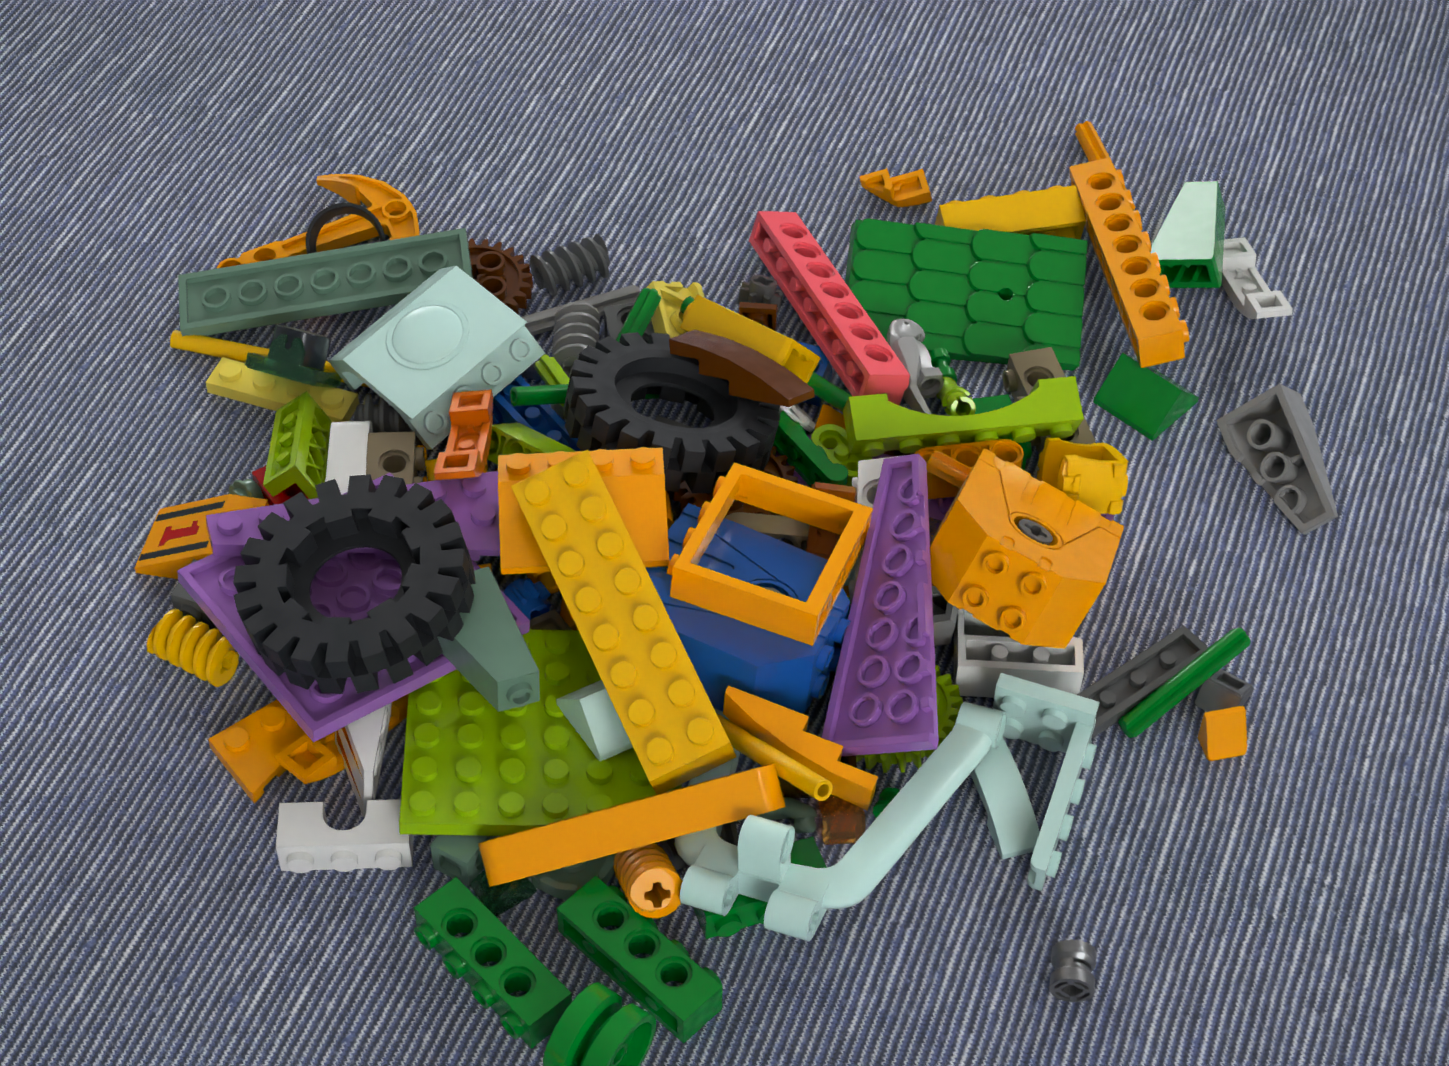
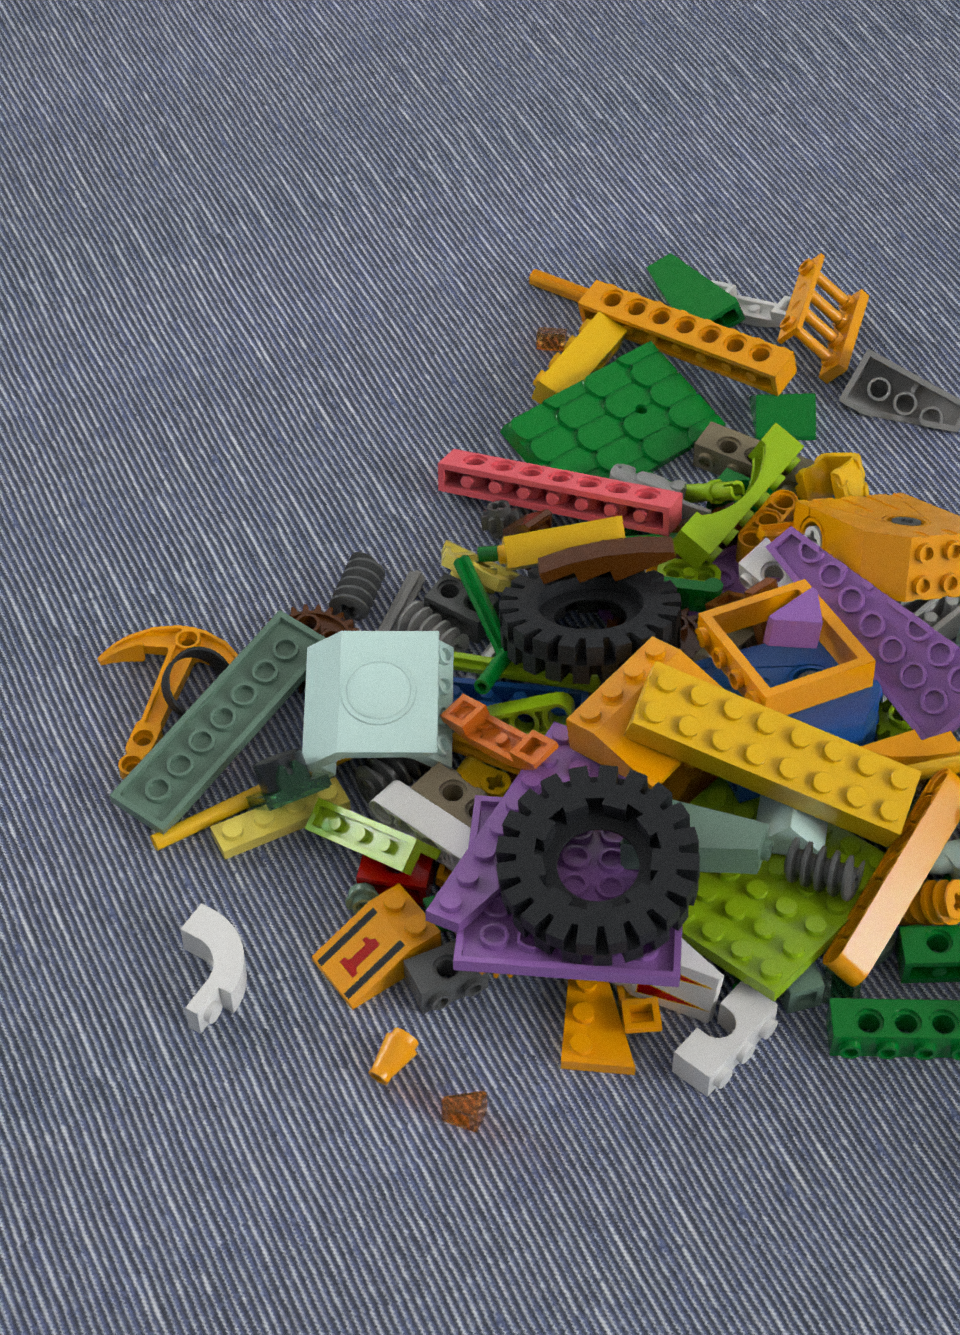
camera: 45 degrees left, 0 degrees up
yellow piece [146,608,239,687] -> none
light orange slope [859,168,932,207] -> none
none -> white arch [180,903,247,1034]
none -> light orange cone [368,1027,419,1085]
none -> clear orange slope [442,1091,487,1132]
none -> clear orange slope [536,327,567,351]
none -> medium lavender slope [763,587,823,649]
none -> light orange fence [777,253,869,384]
none -> dark grey piece [784,837,865,902]

